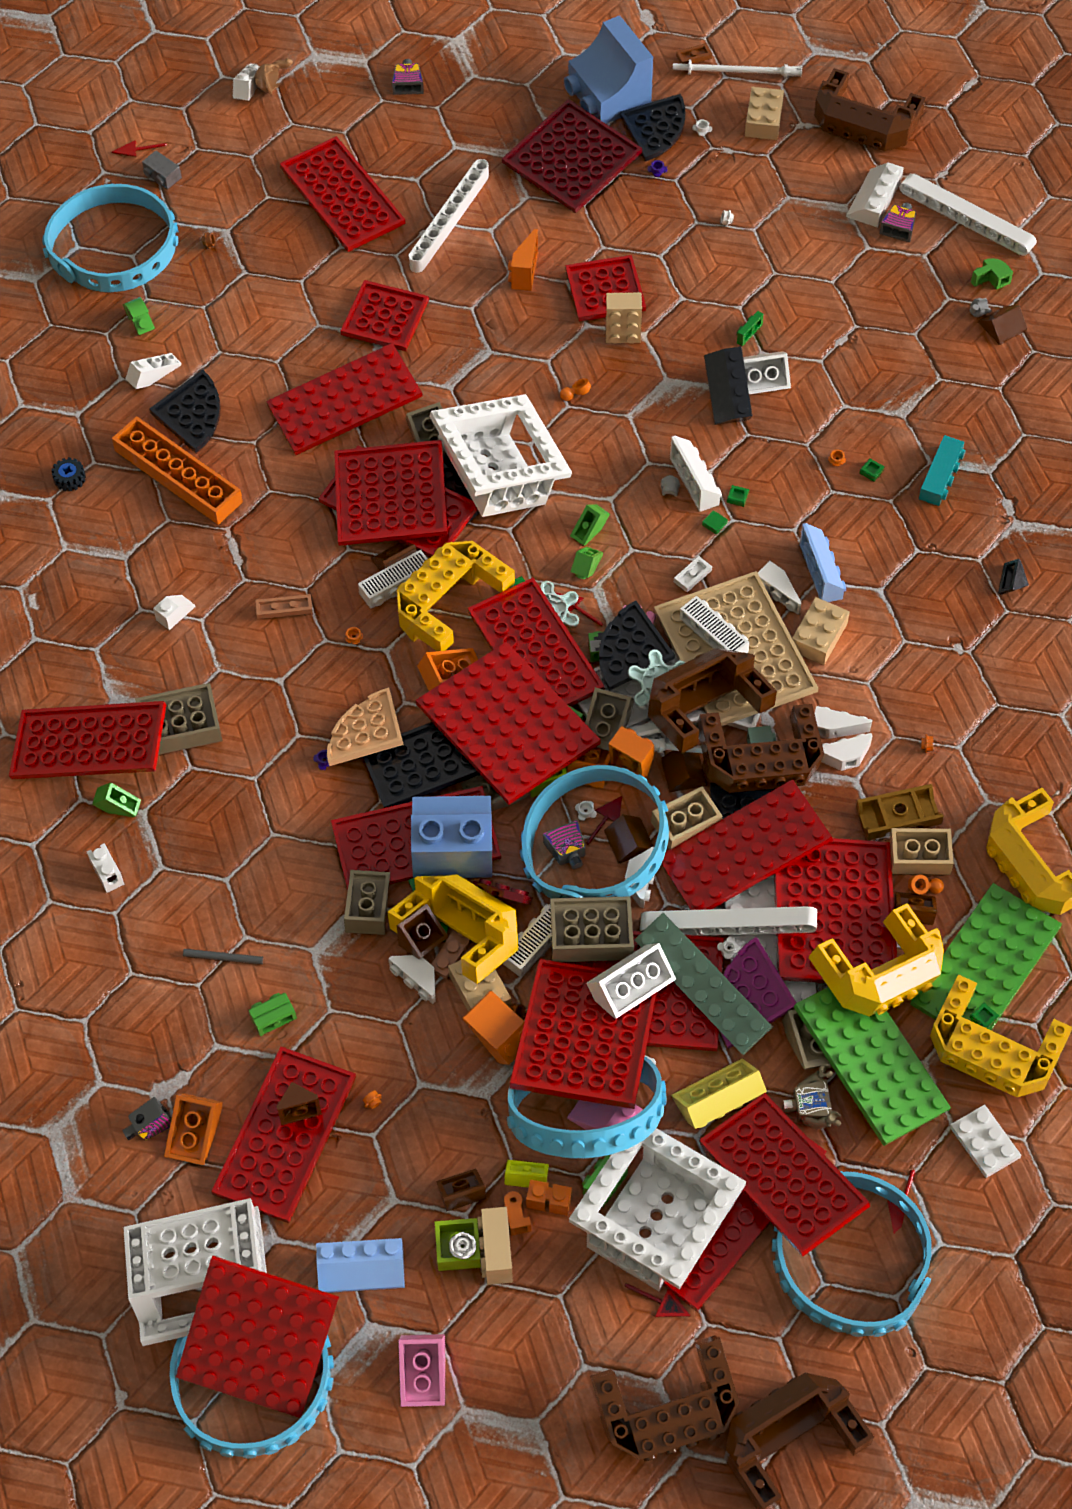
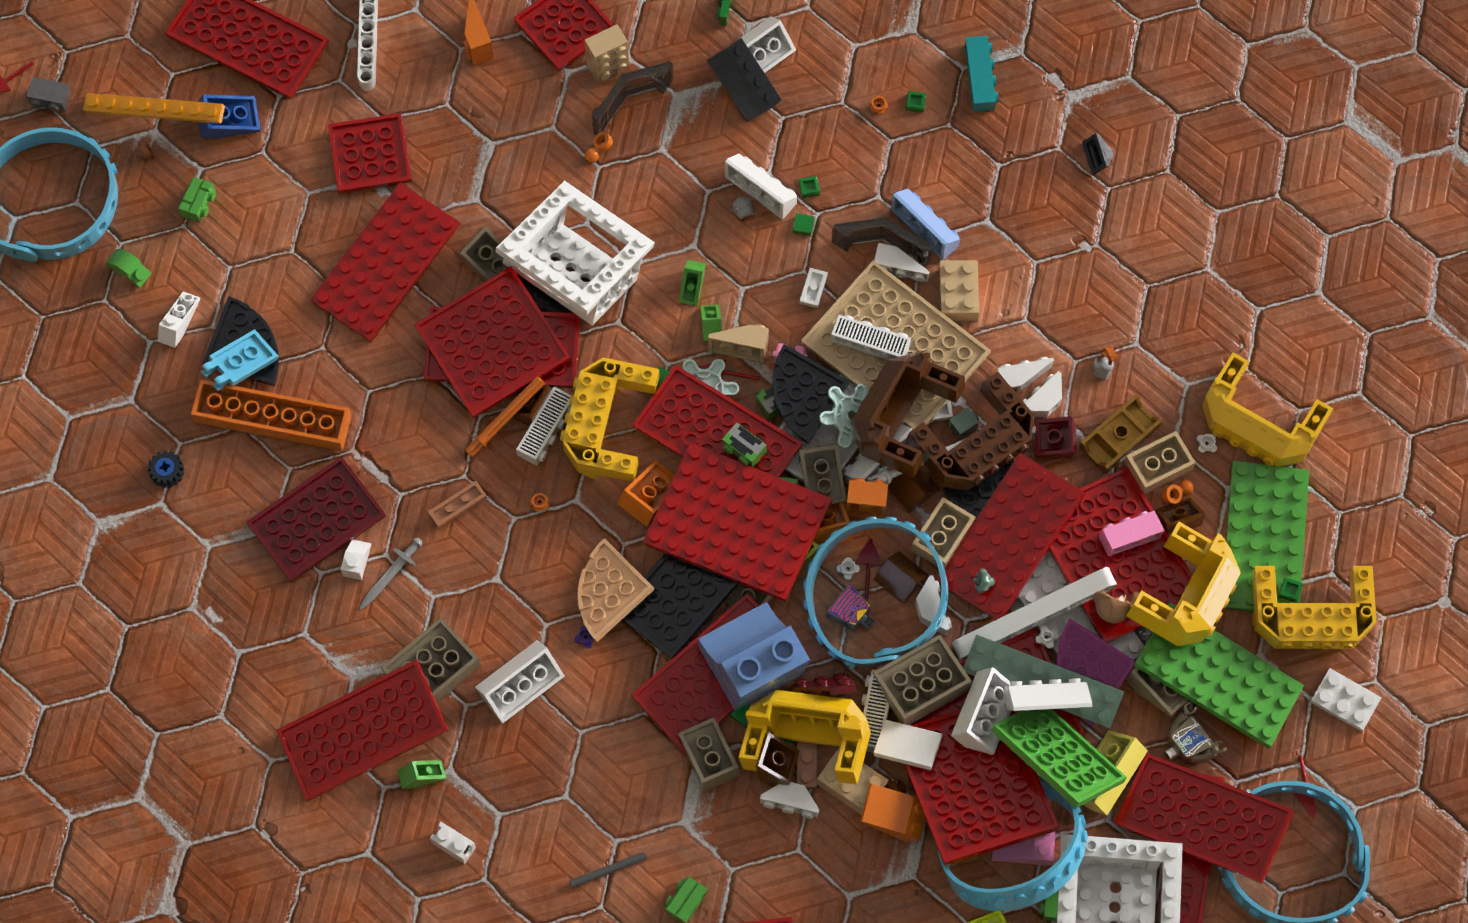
camera: 30 degrees left, 10 degrees up
none -> light orange plate [83,93,225,124]
none -> bright green brick [178,177,216,223]
none -> blue slope [197,95,260,138]
none -> medium azure tile [201,329,278,391]
none -> dark red plate [246,456,386,583]
none -> light grey sword [360,538,422,609]
none -> orange axle [465,377,545,457]
none -> white slope [475,640,565,723]
none -> clear smoke windscreen [591,61,673,135]
none -> tan slope [708,324,769,363]
none -> brick [722,422,767,467]
none -> clear smoke windscreen [831,217,932,267]
none -> white tile [873,720,943,770]
none -> sand green piece [973,569,995,594]
none -> bright green plate [991,709,1127,808]
none -> white slope [1005,678,1092,711]
none -> dark red slope [1035,416,1076,458]
none -> light grey arm [1093,357,1114,379]
none -> medium nougat piece [1093,591,1139,624]
none -> bright pink brick [1099,511,1164,557]
none -> white plate [1197,434,1217,453]

